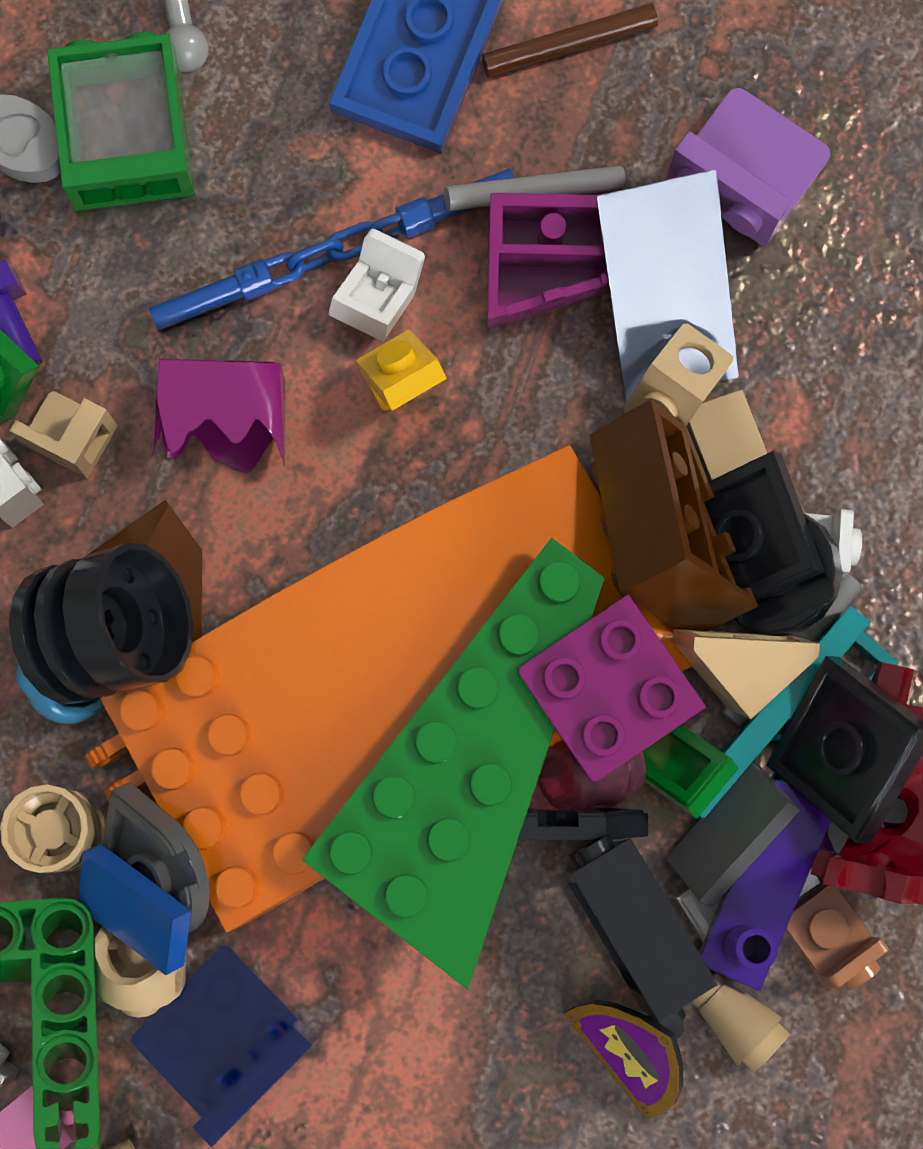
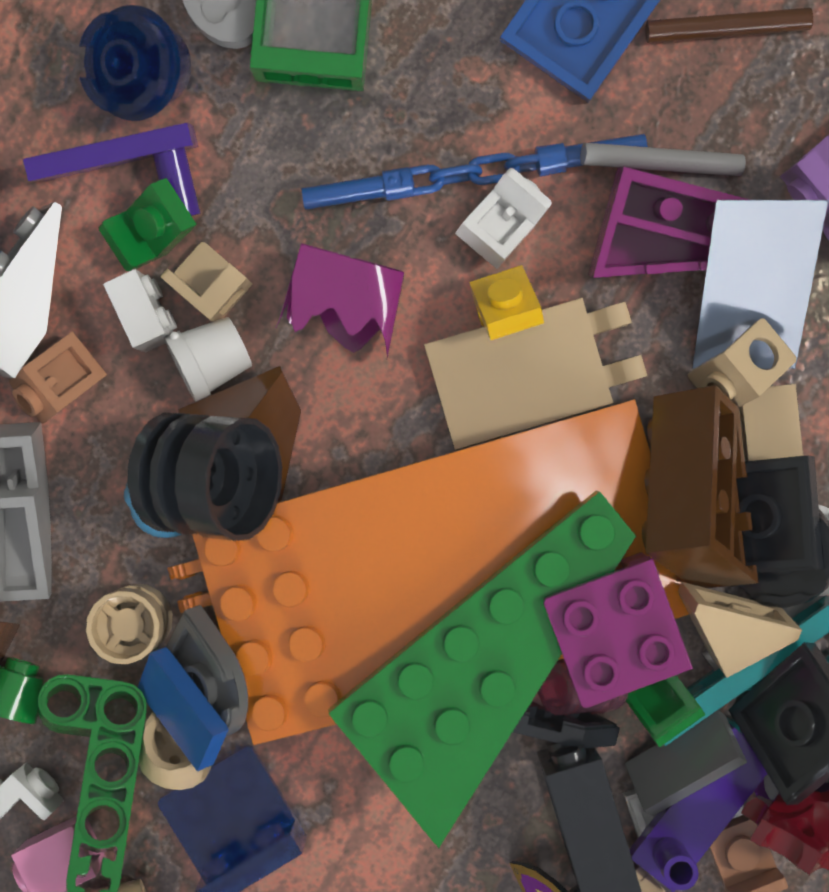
camera: 15 degrees right, 10 degrees up
none -> white piece [164,317,252,402]
none -> tan tile [424,298,647,450]

